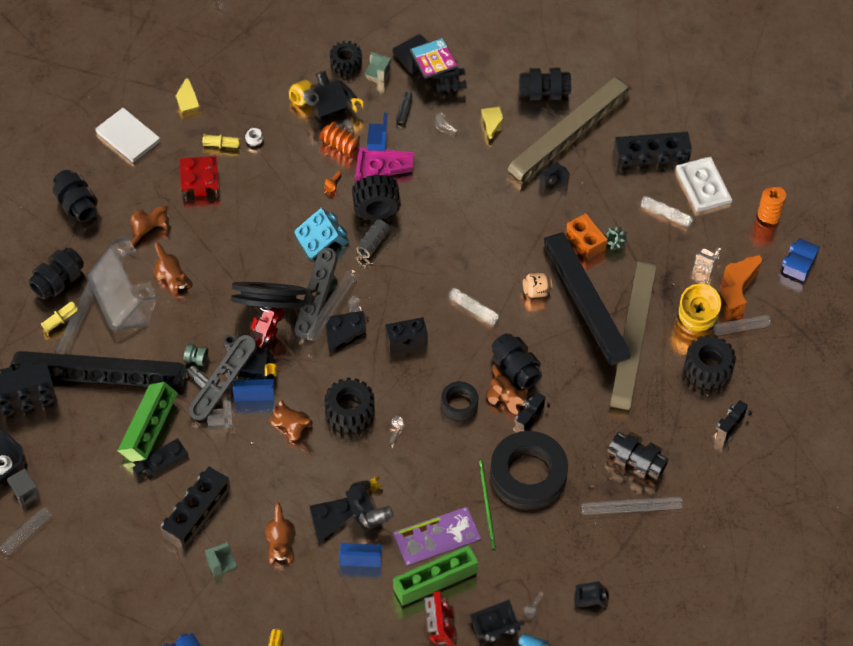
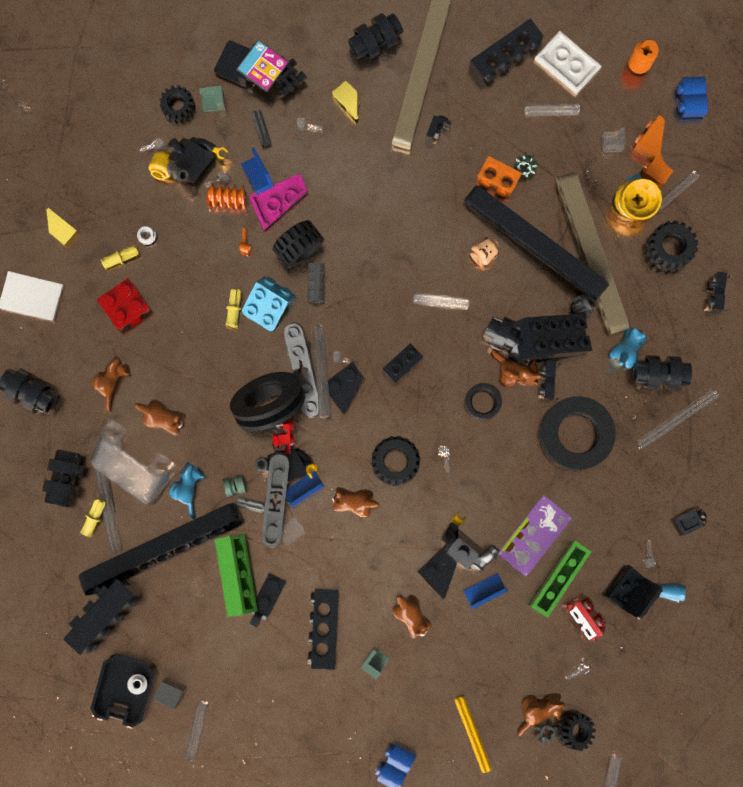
camera: 25 degrees left, 25 degrees up
bright green piece [479,460,496,549] -> none
none -> clear hand [139,138,167,152]
none -> dark azure animal [169,462,205,519]
none -> light yellow axle [225,289,242,327]
none -> black piece [513,313,592,361]
none -> dark grey gear [572,294,596,317]
none -> dark azure animal [610,327,647,368]

